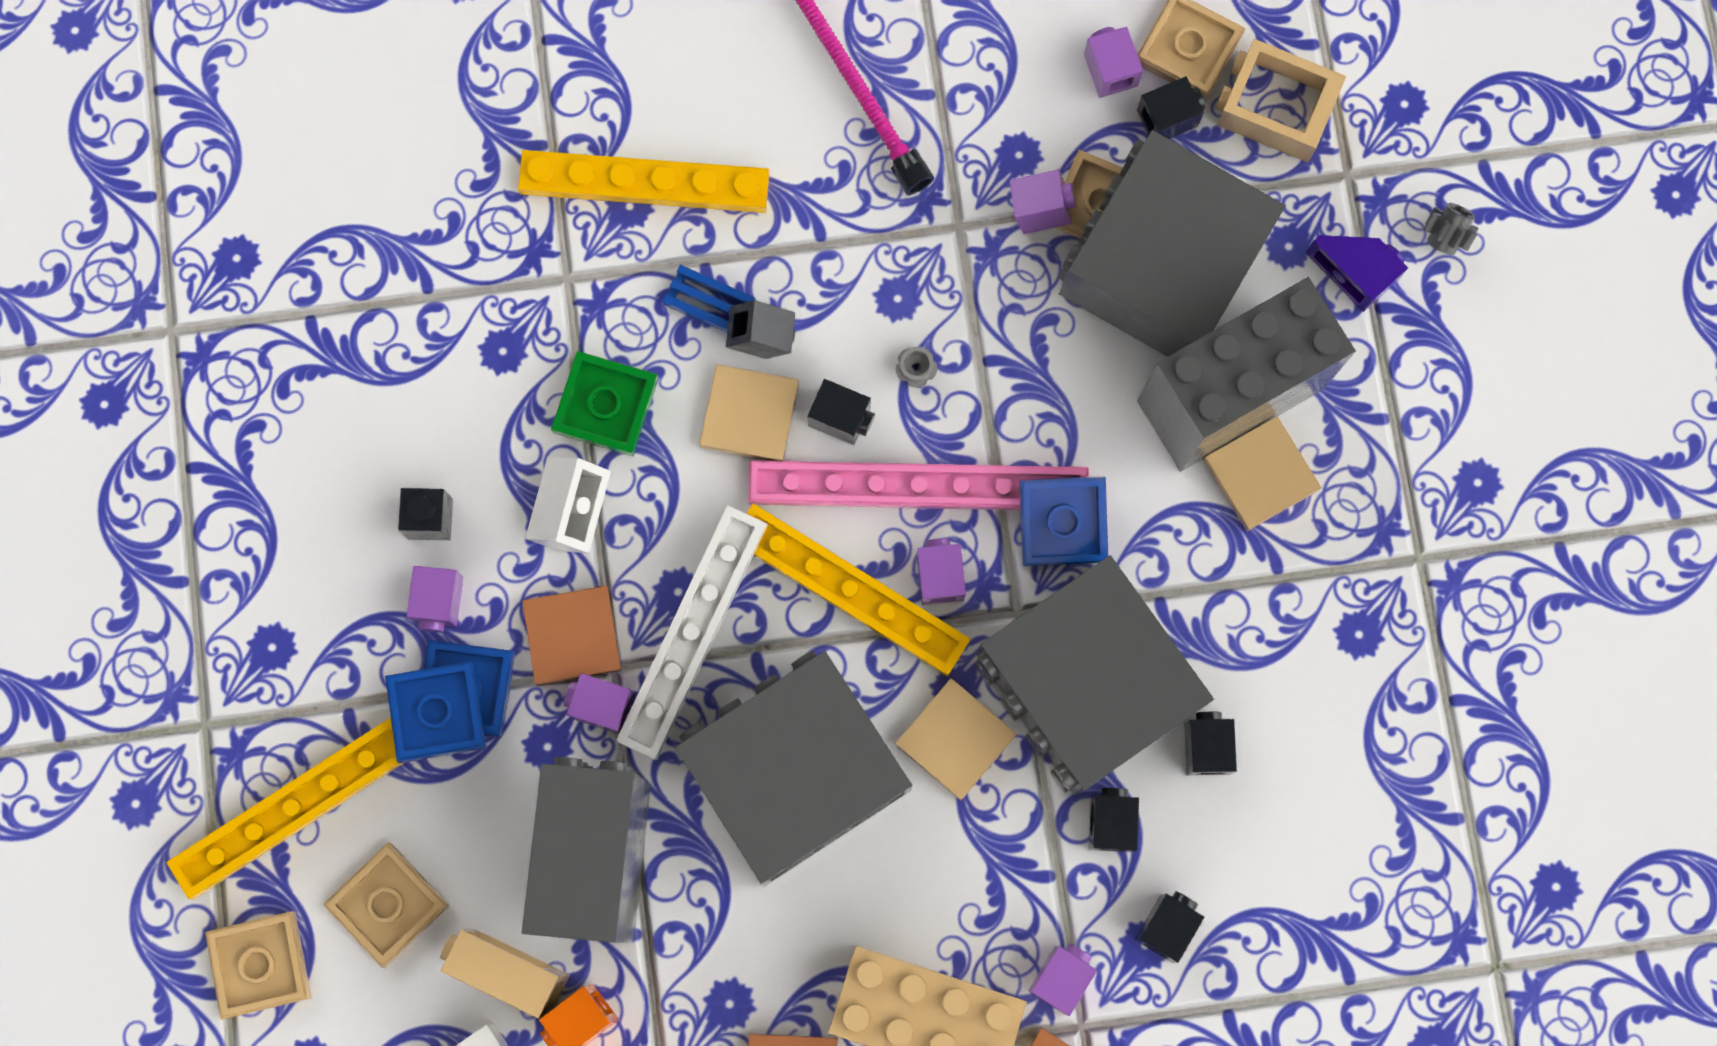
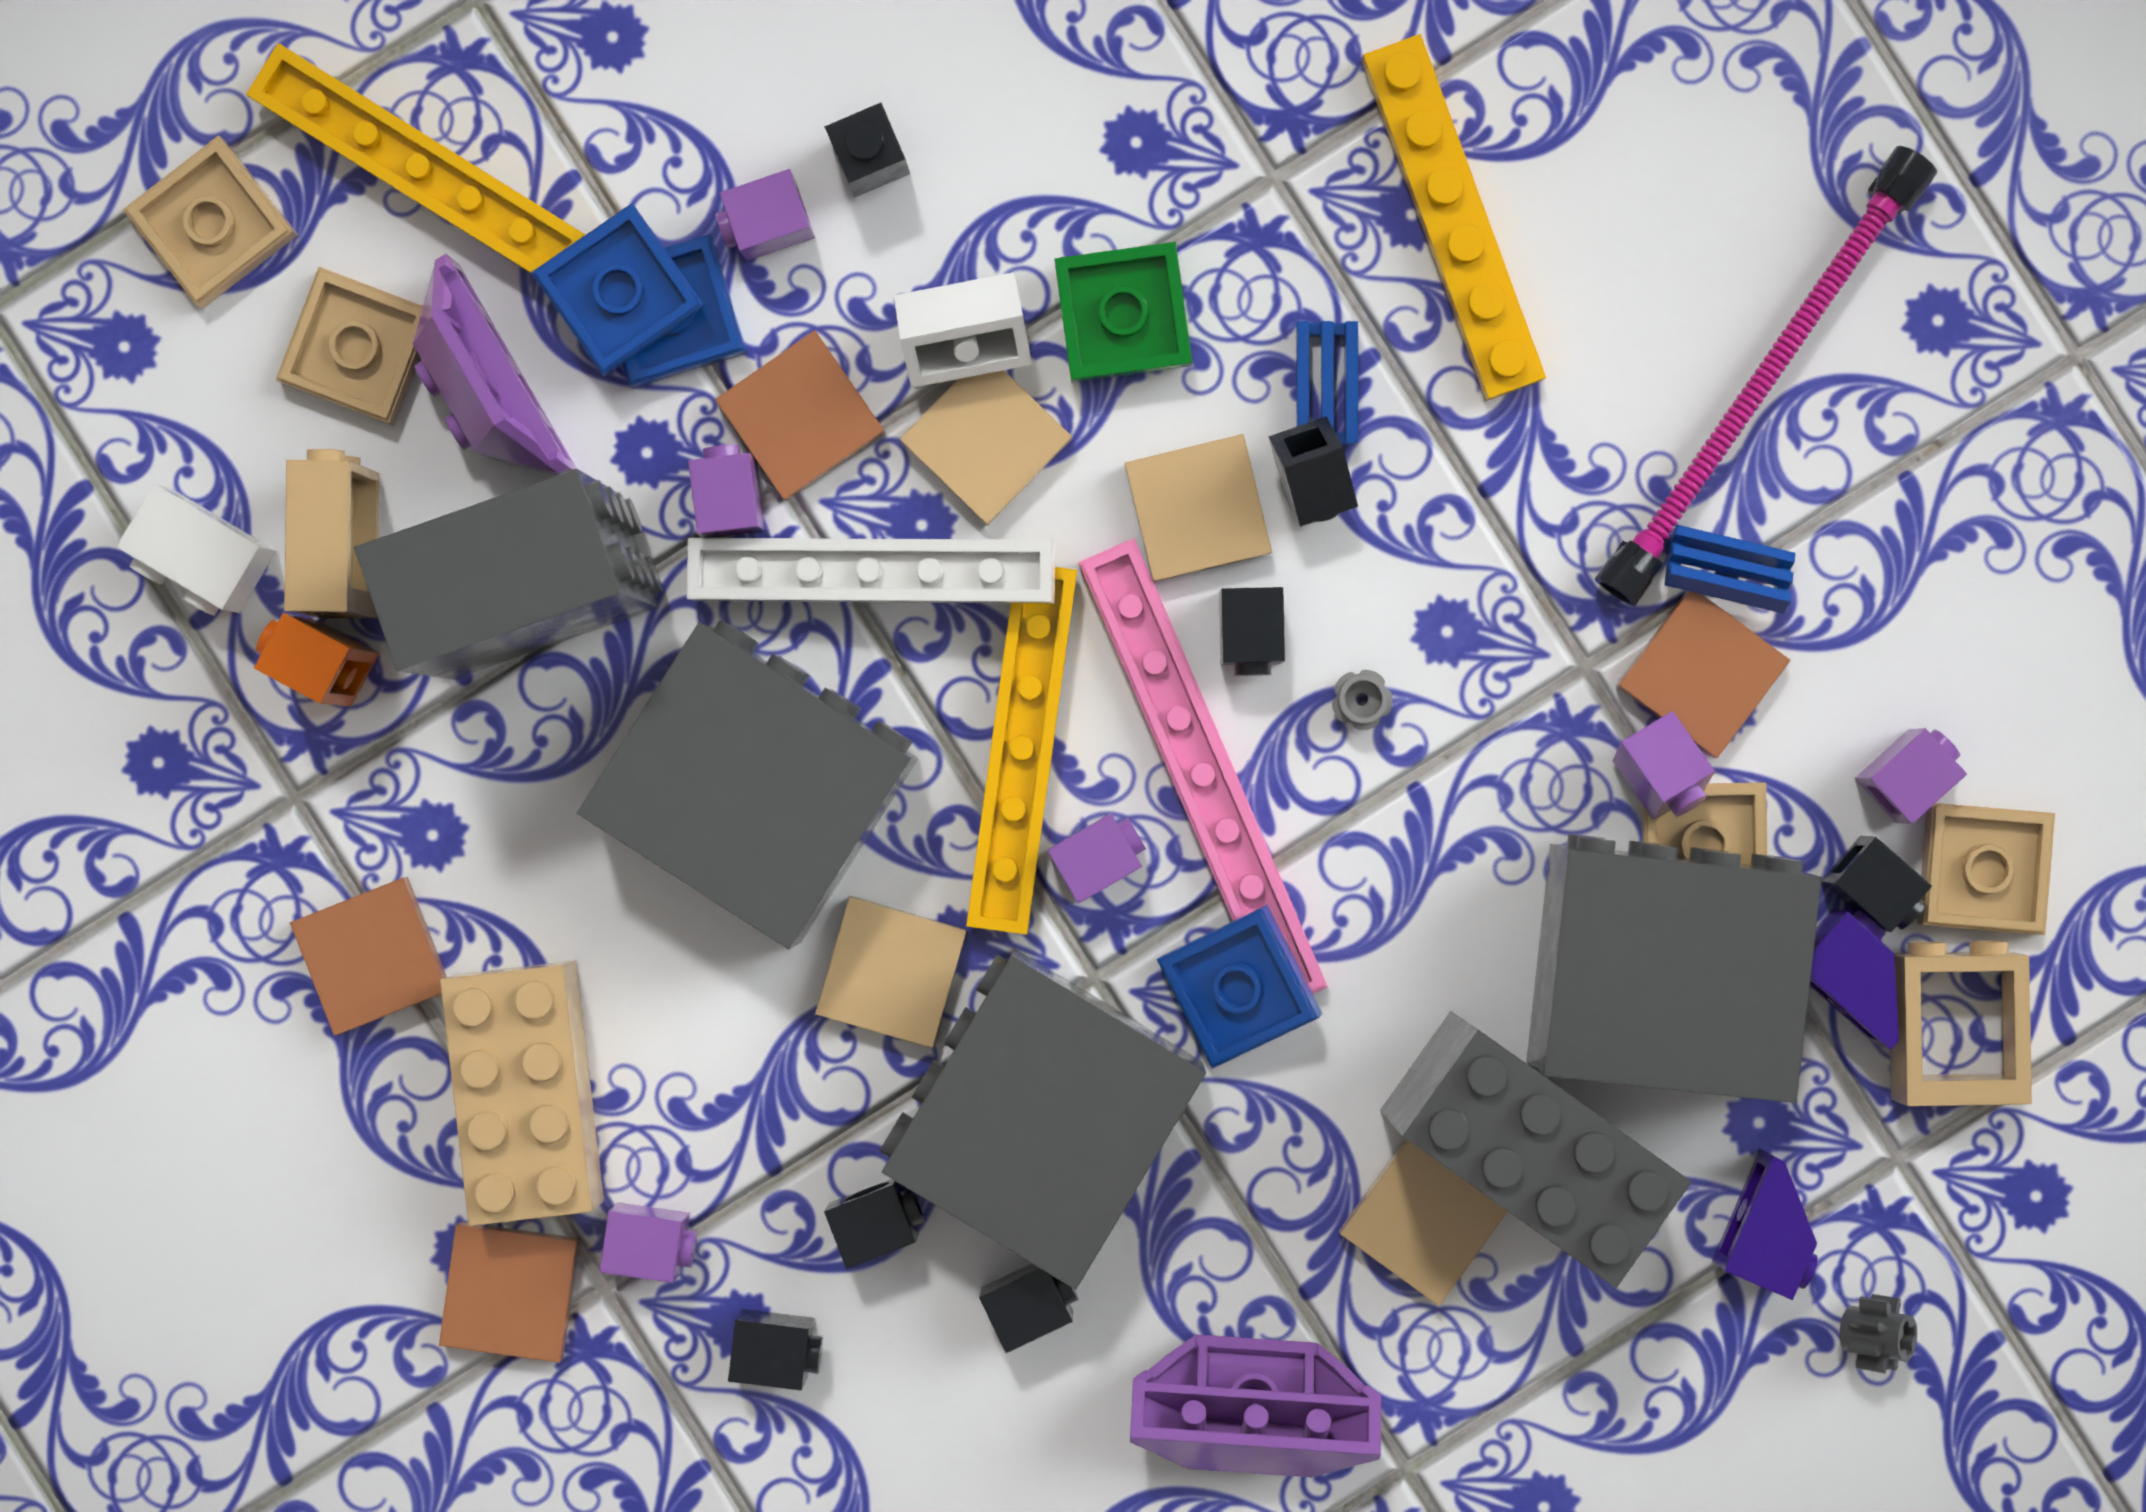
camera: 65 degrees right, 10 degrees up
none -> medium lavender wedge [413,254,577,476]
none -> tan tile [900,370,1072,526]
none -> medium lavender wedge [1130,1335,1381,1478]
none -> nougat tile [1616,591,1791,759]
none -> blue tile [1664,525,1796,614]
none -> dark purple slope [1810,909,1899,1050]

